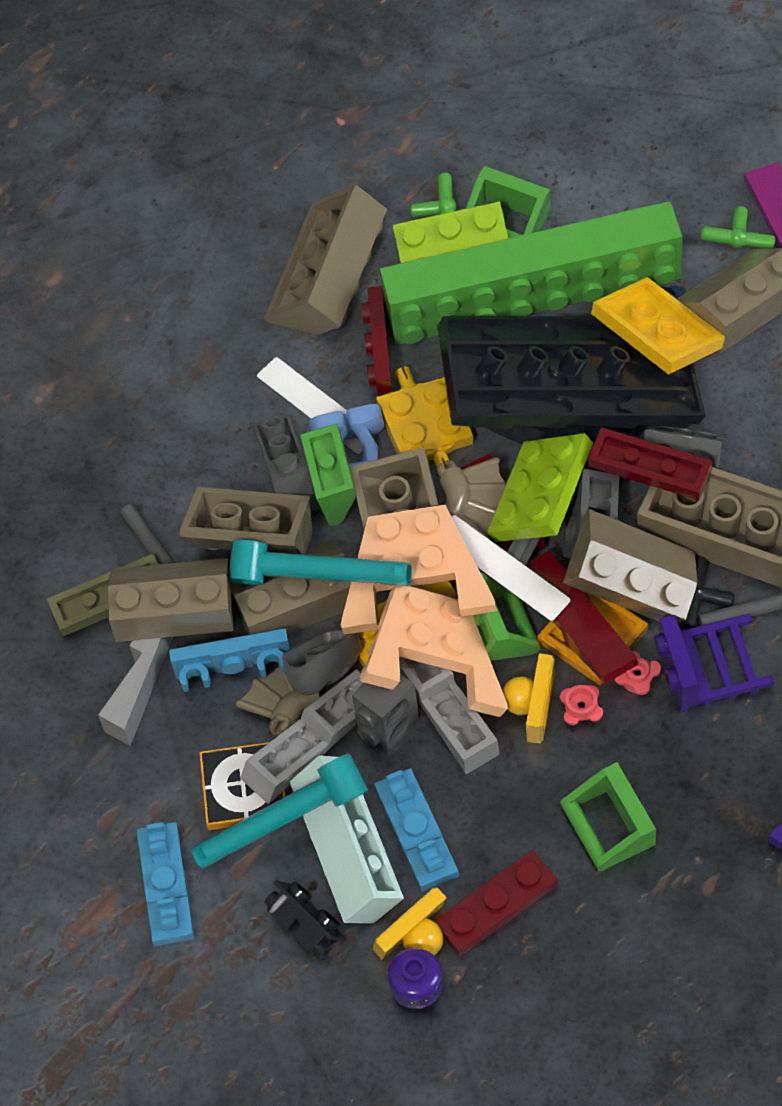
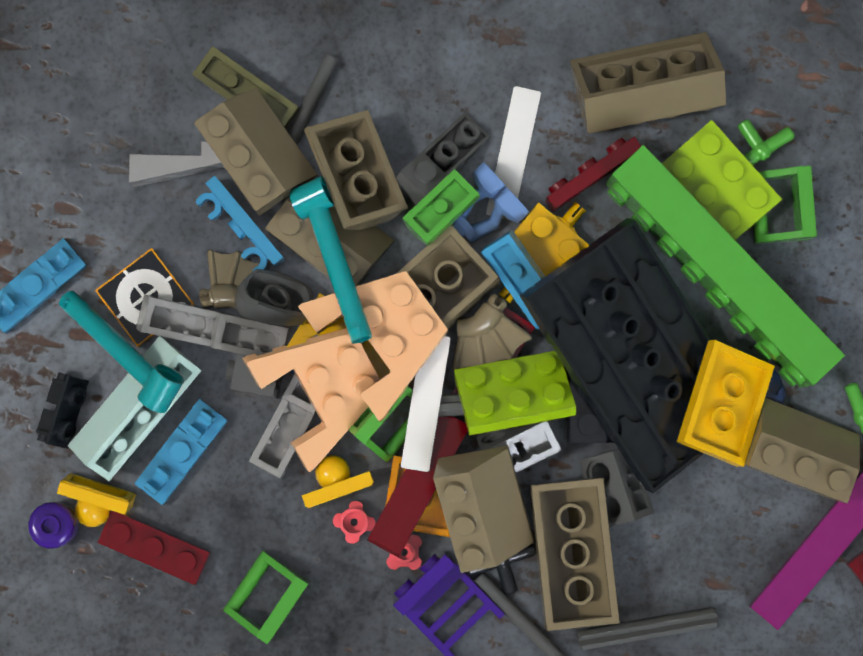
camera: 50 degrees right, 25 degrees up
dark red plate [588,427,712,501] -> none
none -> dark azure plate [481,230,545,329]

